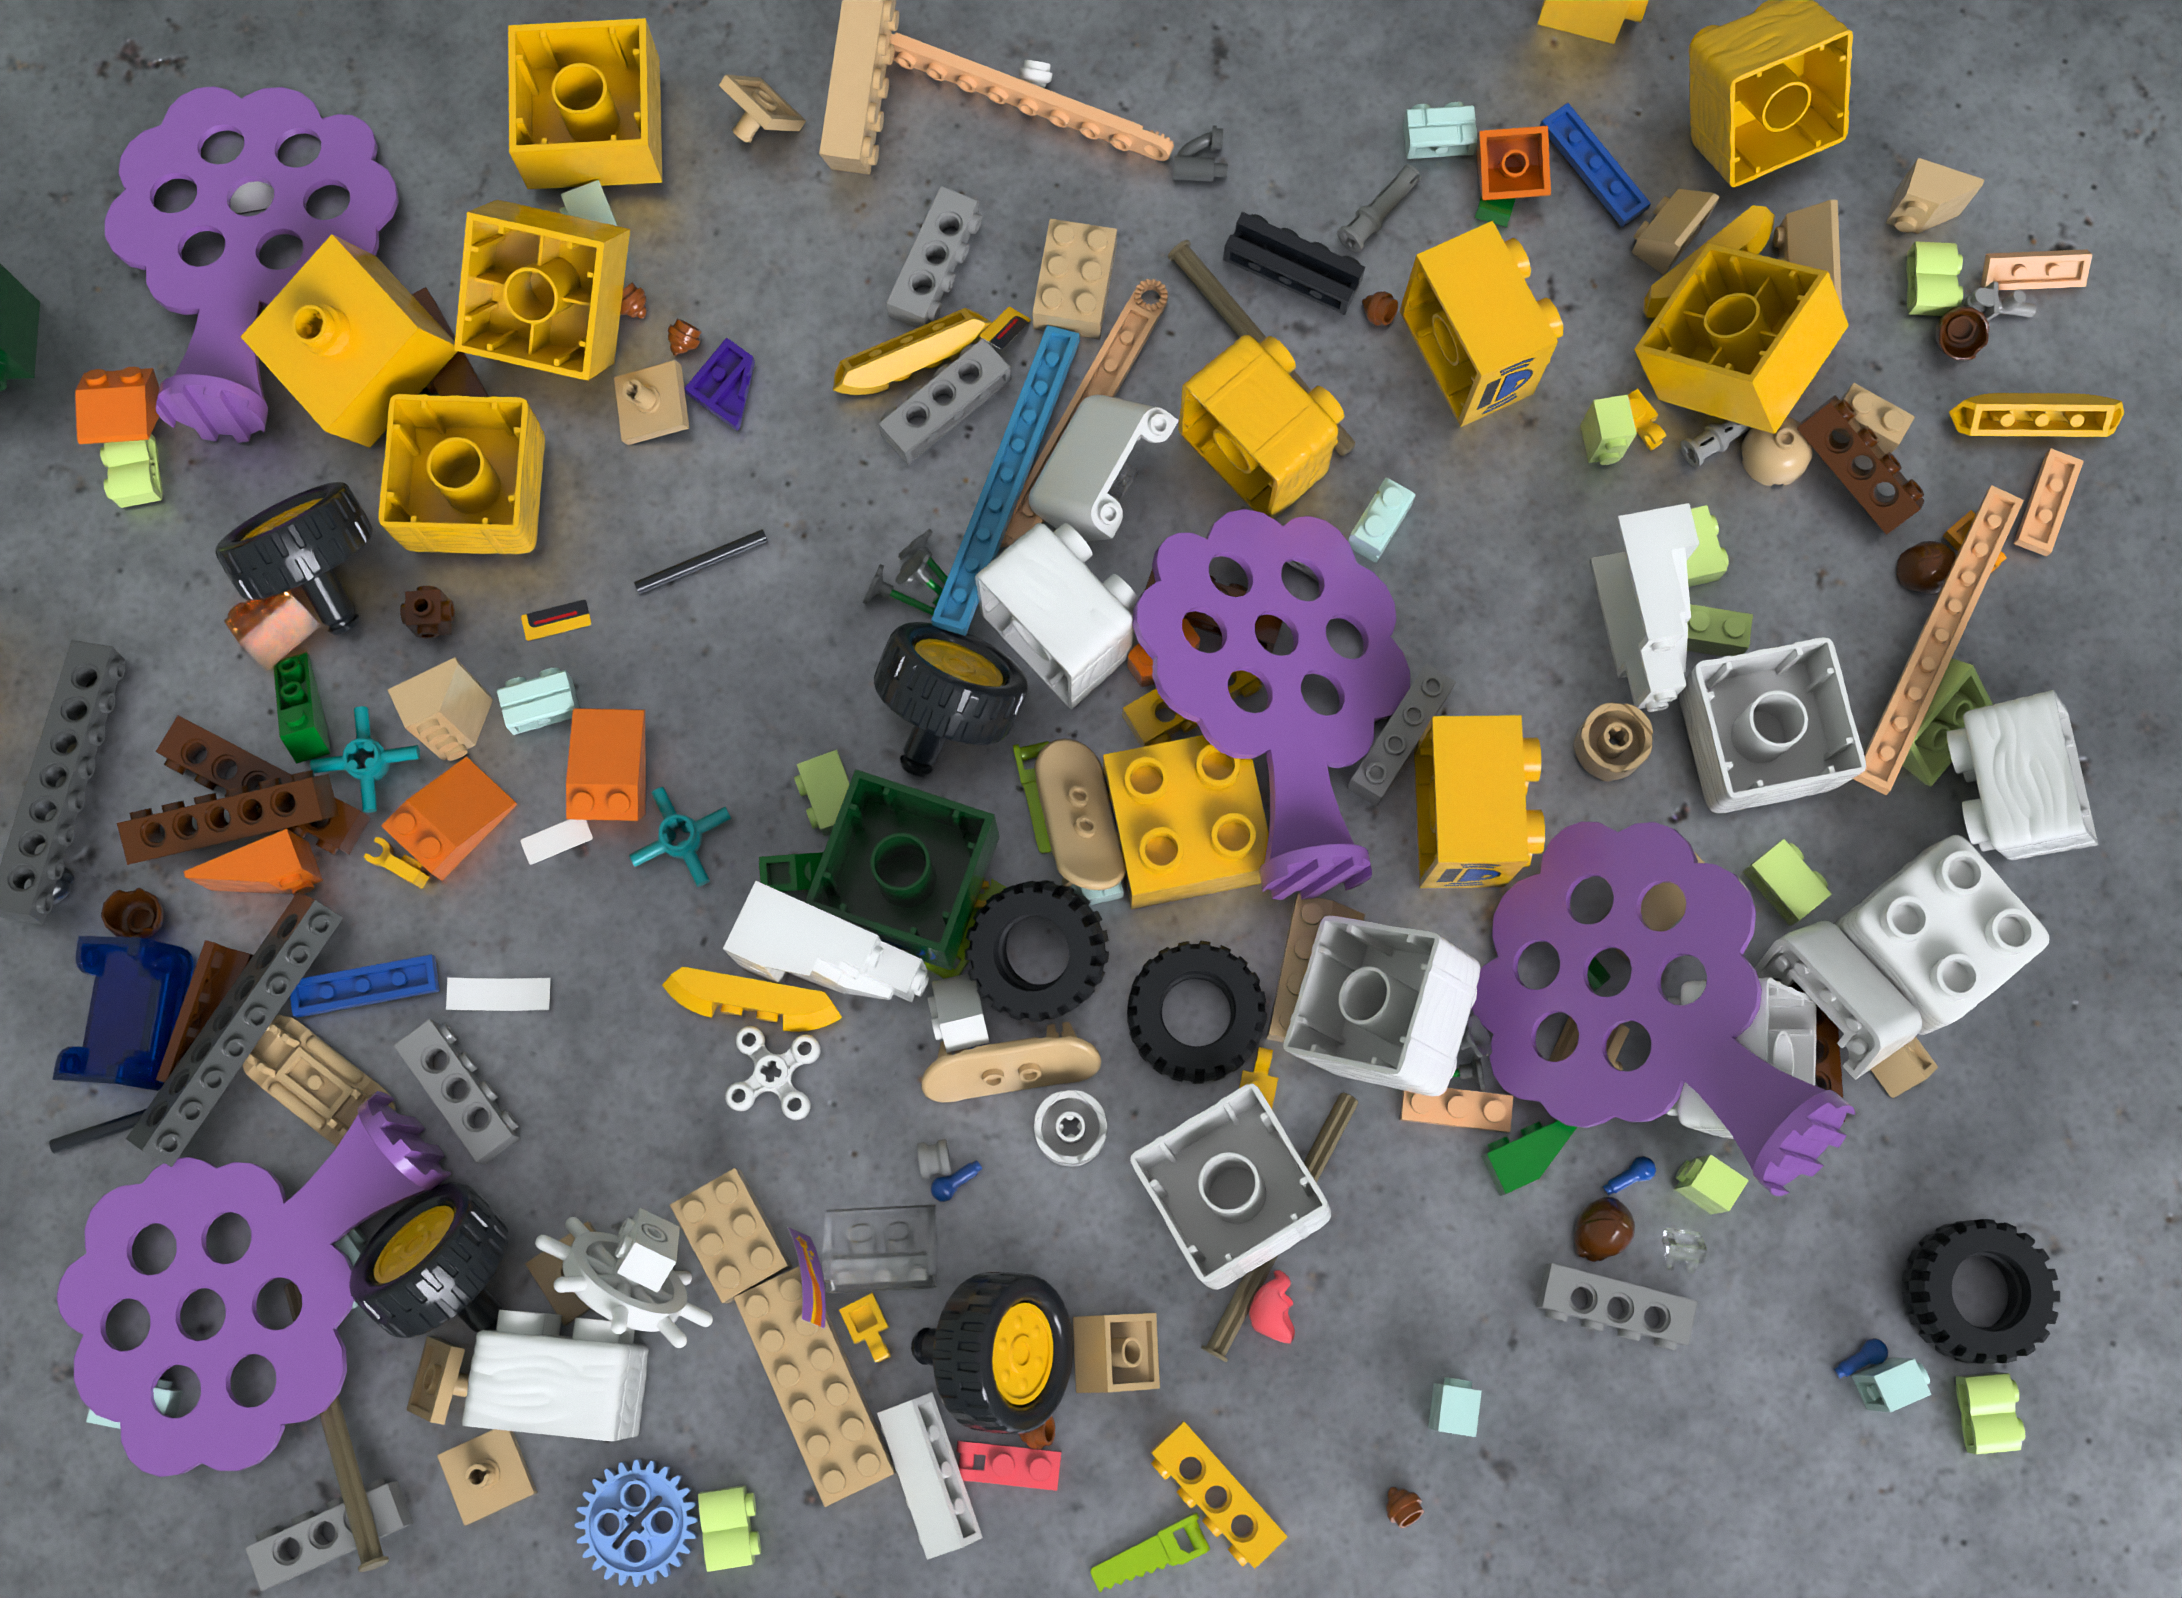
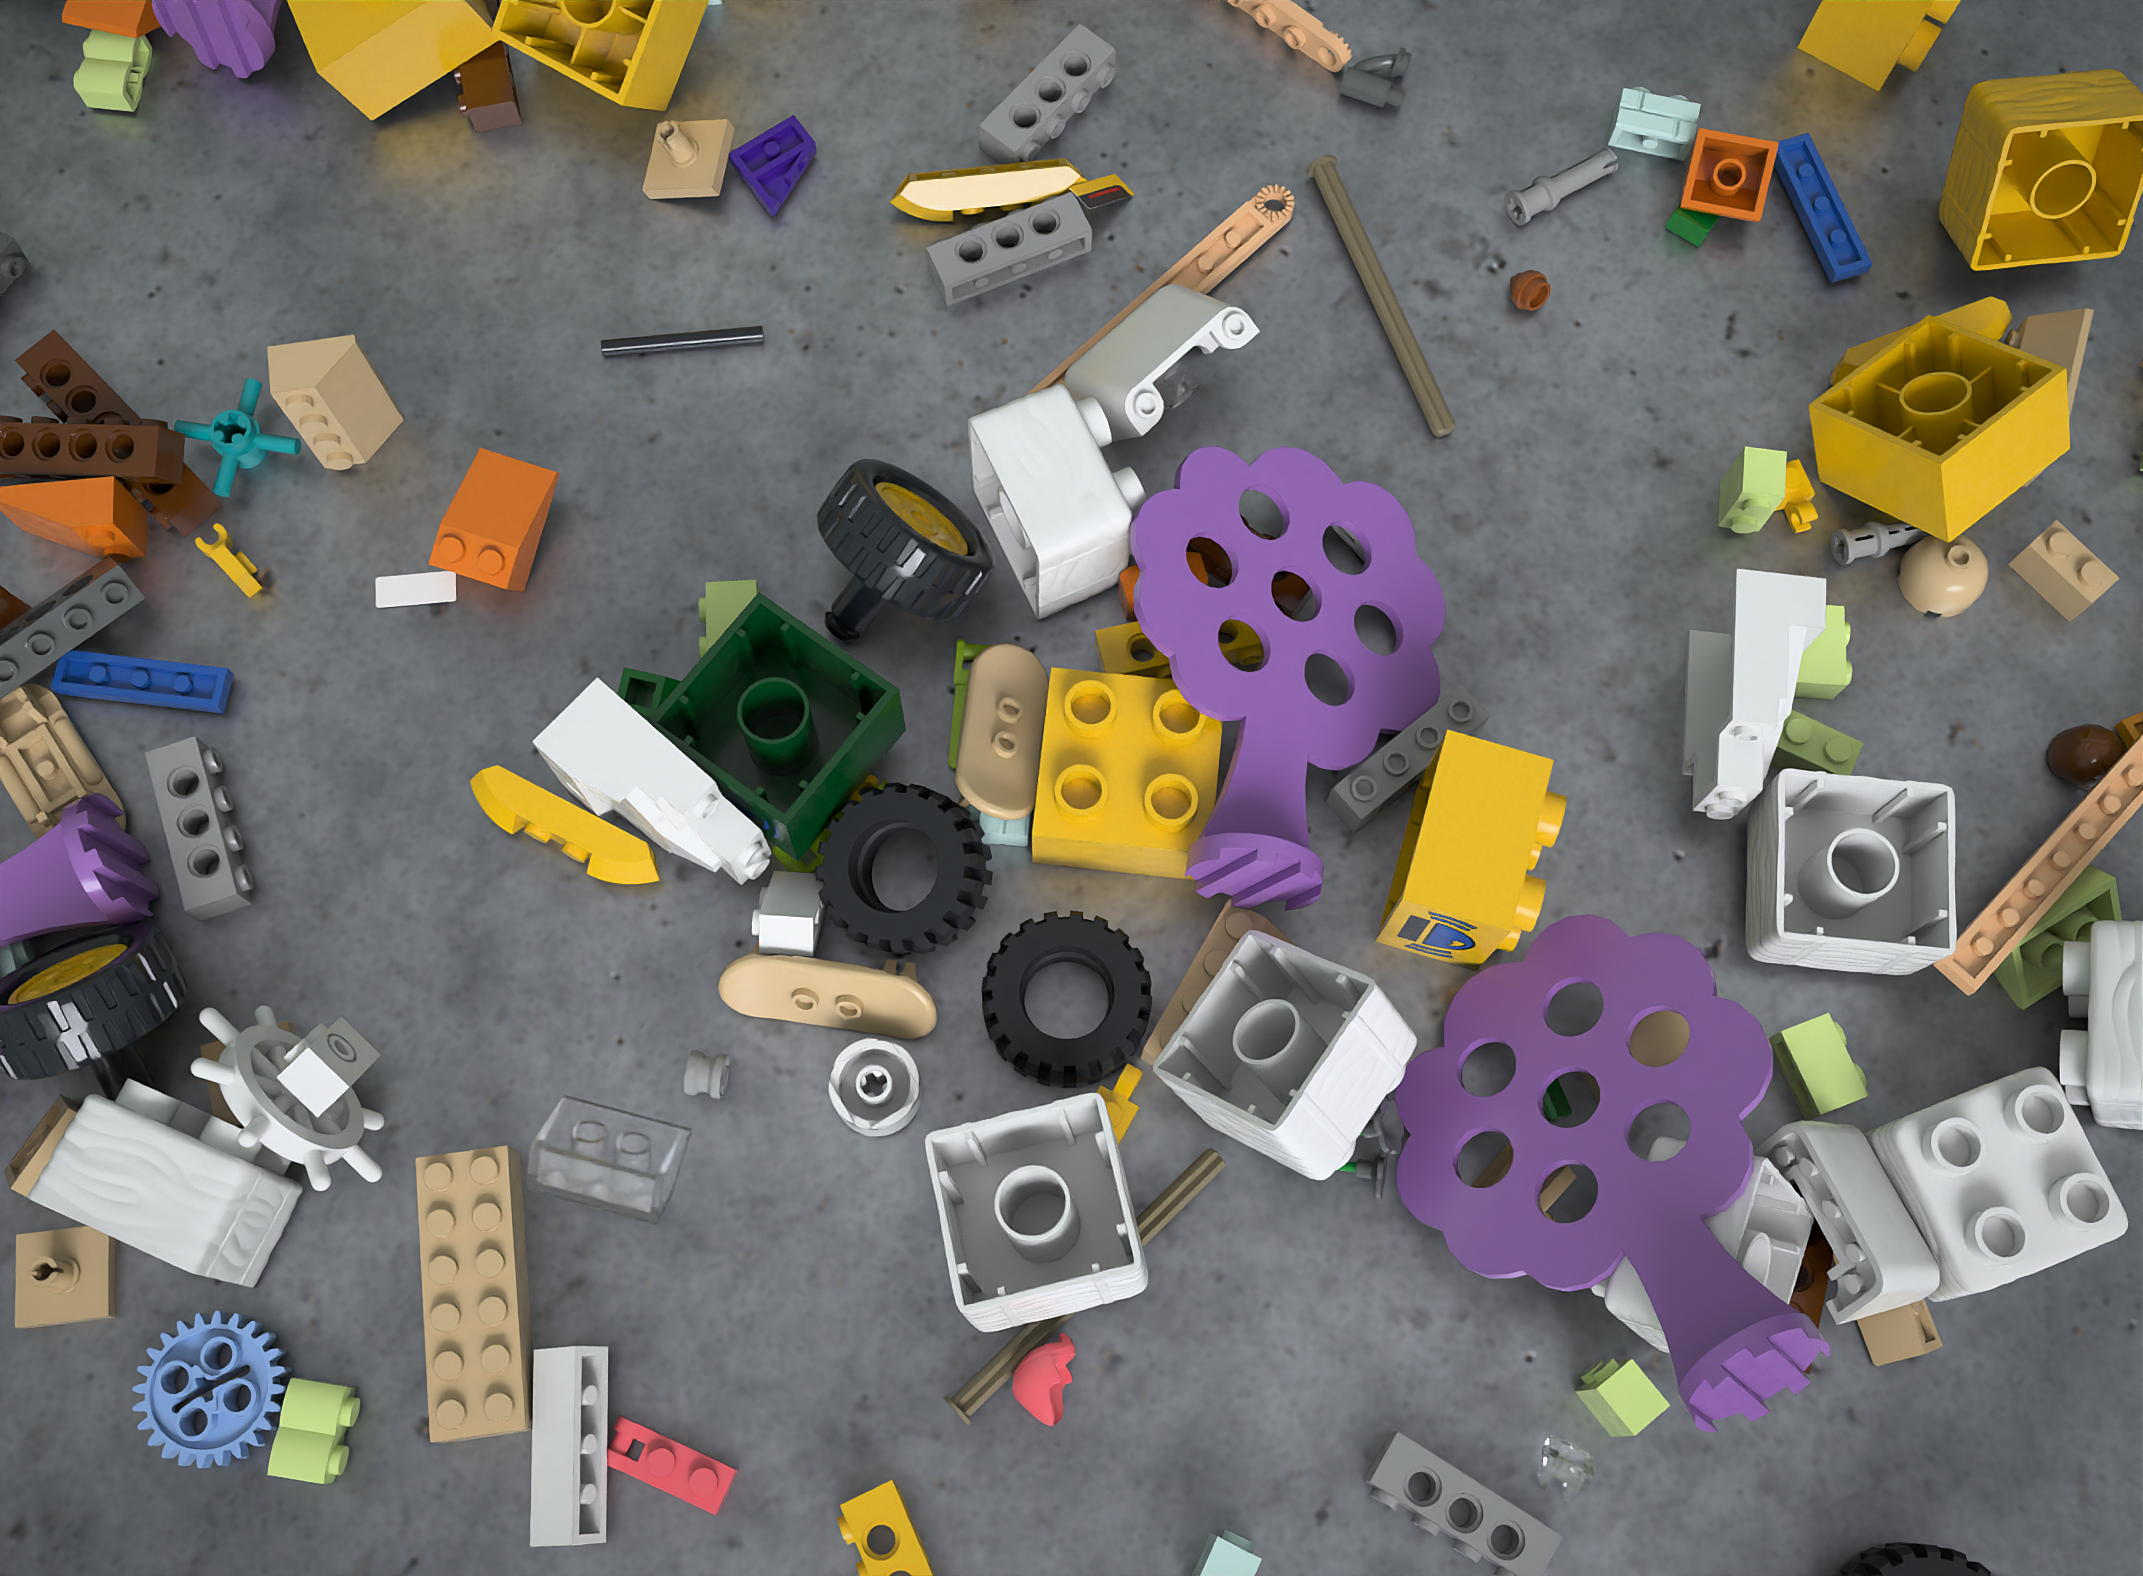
camera: 15 degrees right, 5 degrees down
black wheel [215,482,373,635] -> none
clear orange slope [224,590,321,671] -> none
green slope [273,652,331,764] -> none
yellow brick [378,394,545,554] -> none
orange slope [381,756,517,881] -> none
reddish brown brick [400,586,455,639] -> none
white sticker [446,978,551,1011] -> none
light aqua brick [497,668,580,735] -> none
sticker [521,600,591,641] -> none
dark orange plate [620,282,647,319] -> none
teal bar [629,787,732,887] -> none
dark orange plate [668,318,702,356] -> none
tan brick [670,1168,793,1304] -> none
white gear [725,1026,821,1120] -> none
medium lavender sticker [787,1227,826,1329] -> none
yellow plate [839,1293,891,1363] -> none
dark grey plant [863,529,948,616] -> none
black wheel [911,1272,1073,1434] -> none
blue piece [930,1160,982,1202] -> none
dark azure plate [931,325,1080,636] -> none
dark orange plate [1018,1416,1055,1449] -> none
tan brick [1032,218,1117,340] -> none
tan slope [1073,1313,1160,1393] -> none
yellow brick [1178,335,1345,520] -> none
black brick [1223,212,1365,315] -> none
light aqua brick [1348,477,1415,563] -> none
yellow brick [1399,221,1563,427] -> none
light nougat plate [1400,1088,1513,1133] -> none
green slope [1481,1118,1577,1196] -> none
tan brick [1573,702,1653,782] -> none
reddish brown hair [1574,1197,1635,1262] -> none
blue piece [1603,1156,1656,1196] -> none
tan slope [1631,189,1720,275] -> none
reddish brown brick [1797,395,1925,535] -> none

